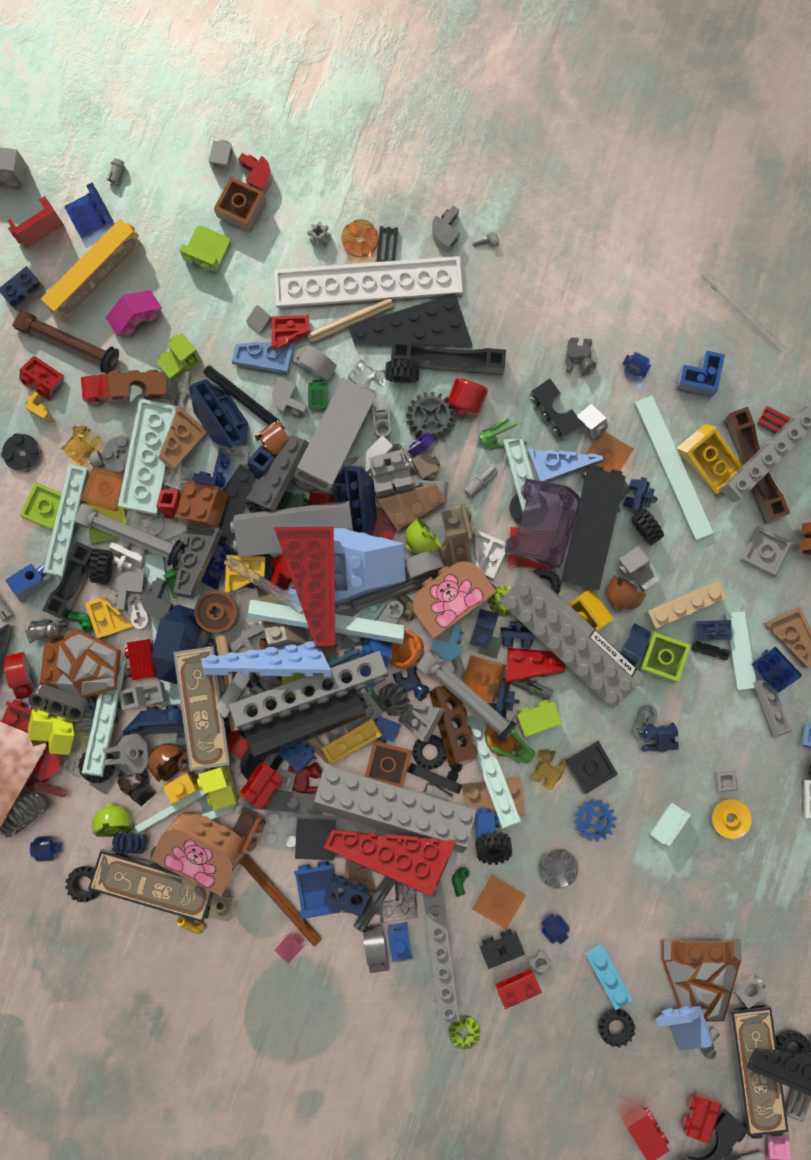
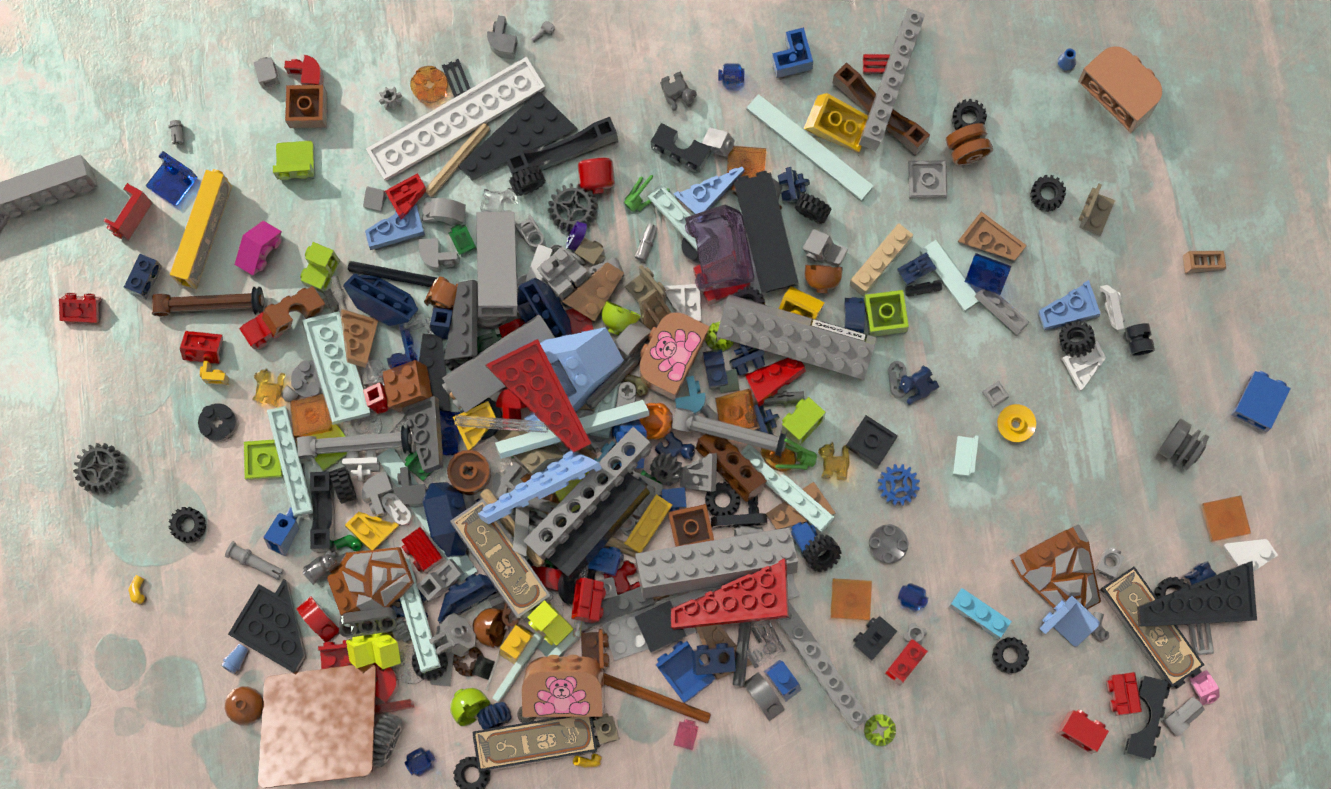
camera: 25 degrees left, 5 degrees down
green arm [452,867,470,897] -> none

